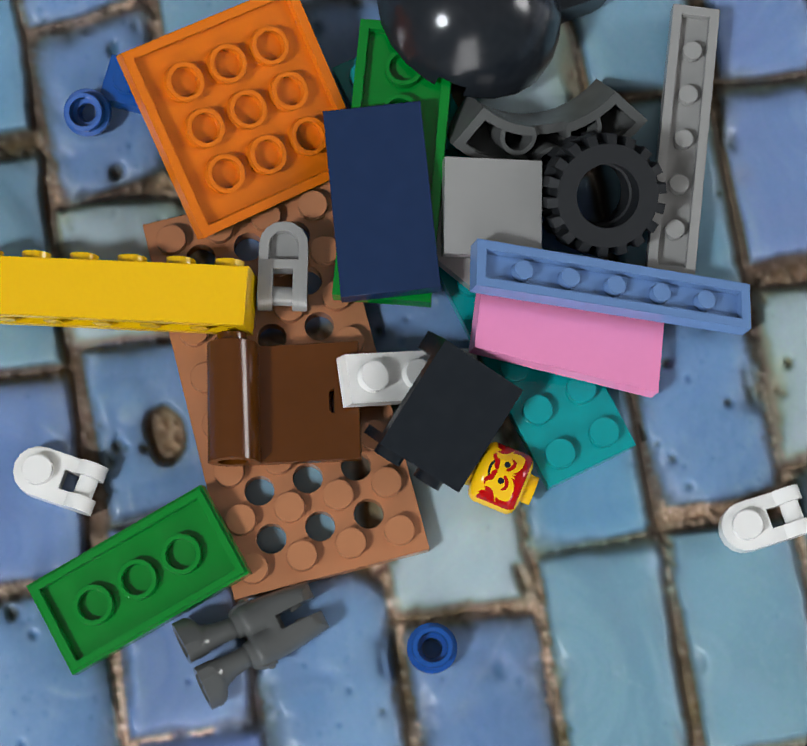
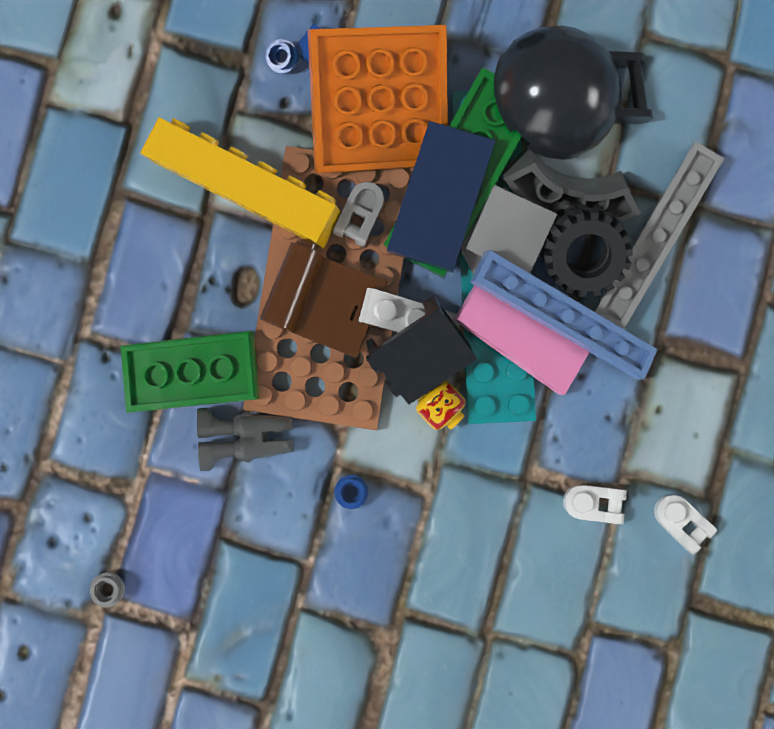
camera: 30 degrees right, 10 degrees up
white plate [13,446,109,516] -> none

